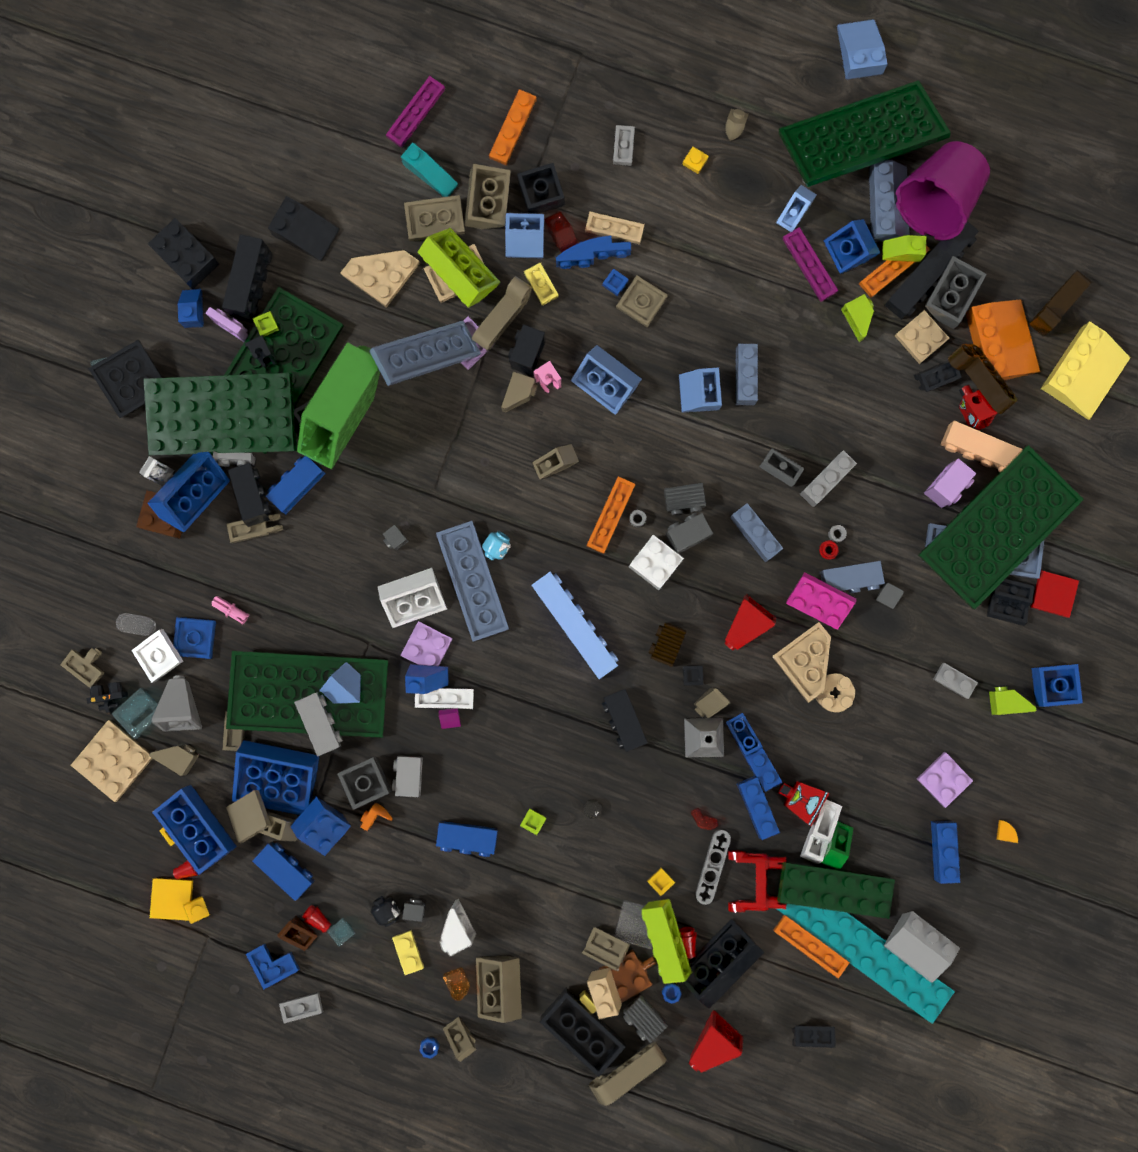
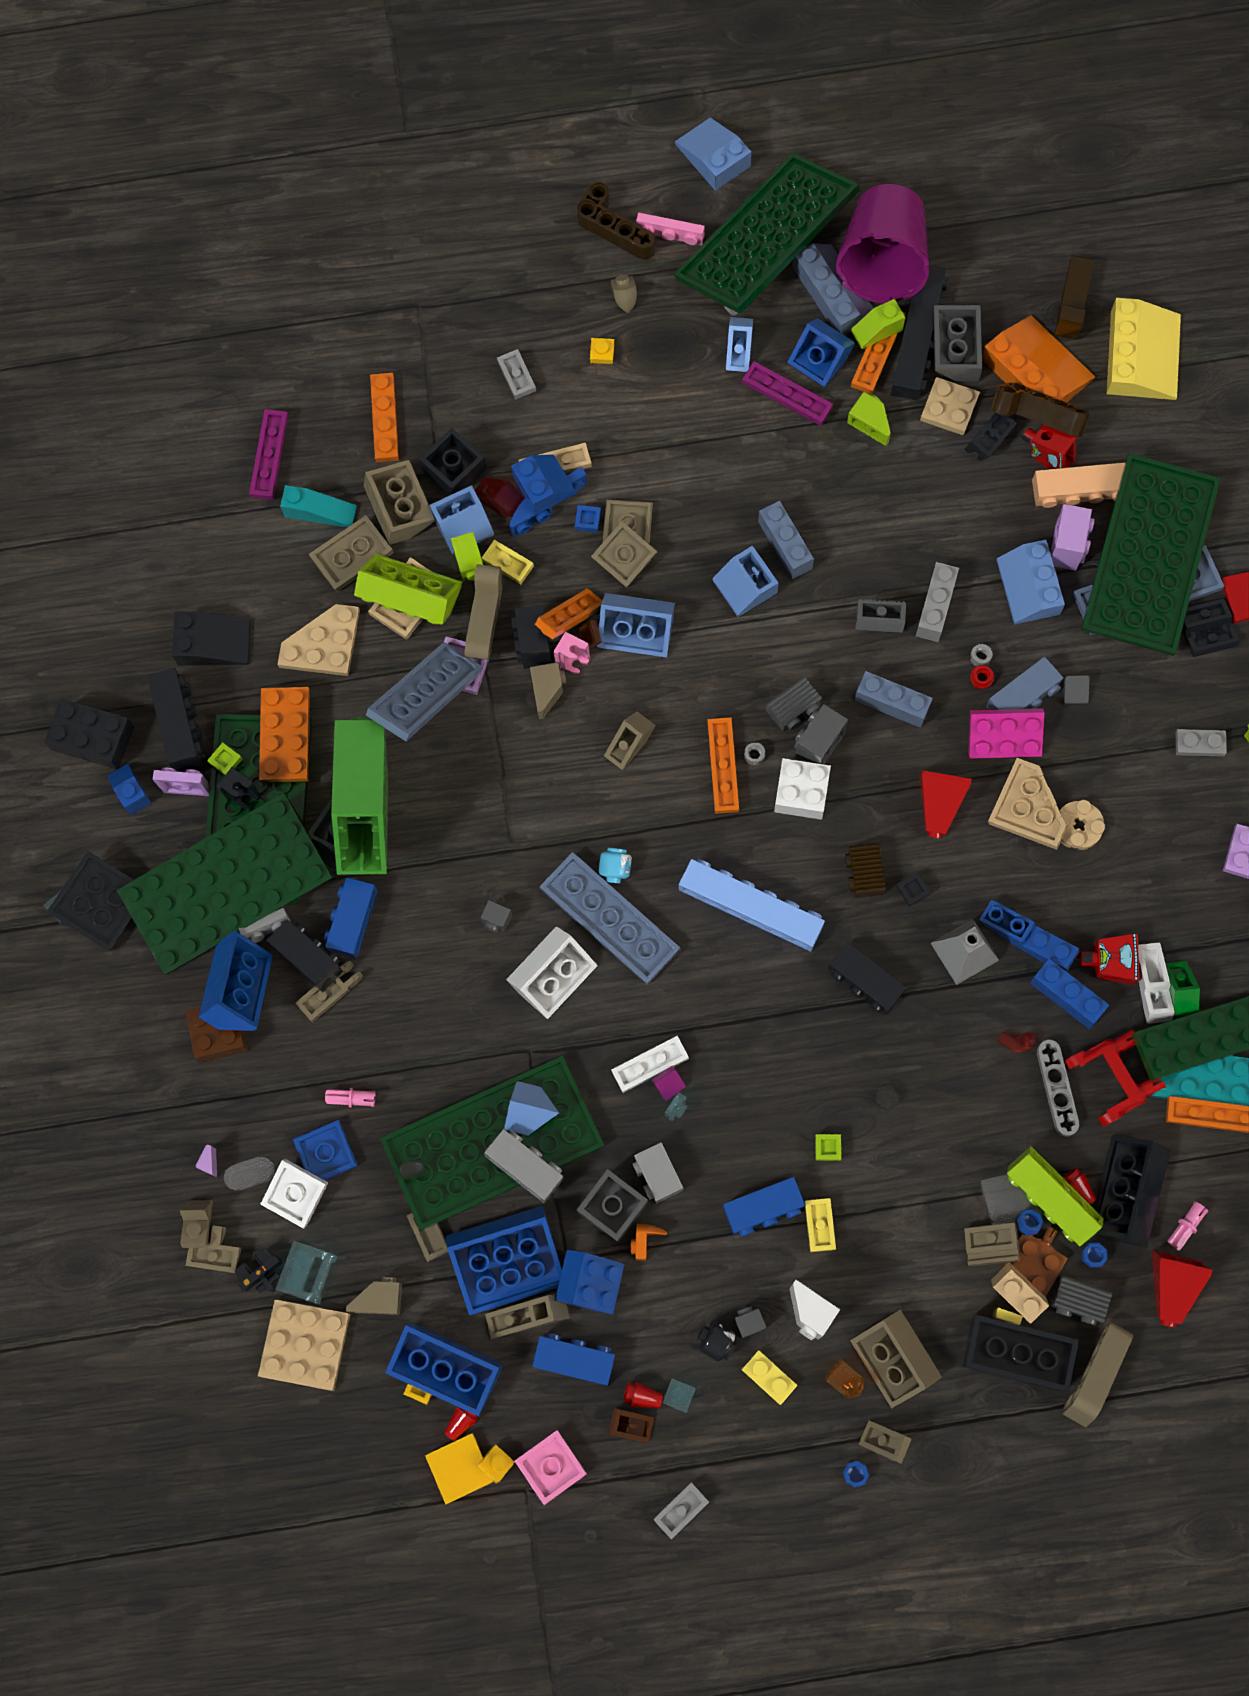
camera: 25 degrees left, 10 degrees down
white slope [139,456,174,486] -> none
light grey slope [152,676,202,732] -> none
dark tan tile [226,790,271,843] -> none
blue plate [246,944,300,990] -> none
lavender plate [401,621,453,666] -> none
blue slope [405,664,449,694] -> none
yellow plate [647,868,675,896] -> none
dark tan slope [694,688,730,718] -> none
none -> dark tan slope [180,1200,213,1248]
none -> lavender slope [196,1144,217,1177]
none -> orange plate [259,687,310,783]
none -> clear smoke tile [399,1159,425,1180]
none -> lime slope [451,532,483,581]
none -> blue slope [511,454,576,515]
none -> bright pink plate [515,1430,587,1505]
none -> orange plate [534,588,602,640]
none -> reddish brown tile [576,620,602,651]
none -> dark brown beam [577,182,655,259]
none -> dark tan plate [591,521,658,588]
none -> bright pink plate [636,213,704,245]
none -> clear light blue plate [664,1092,688,1121]
none -> light yellow plate [805,1198,836,1252]
none -> medium blue slope [997,540,1065,625]
none -> blue tile [1016,1209,1044,1236]
none -> bright pink axle [1168,1202,1208,1250]

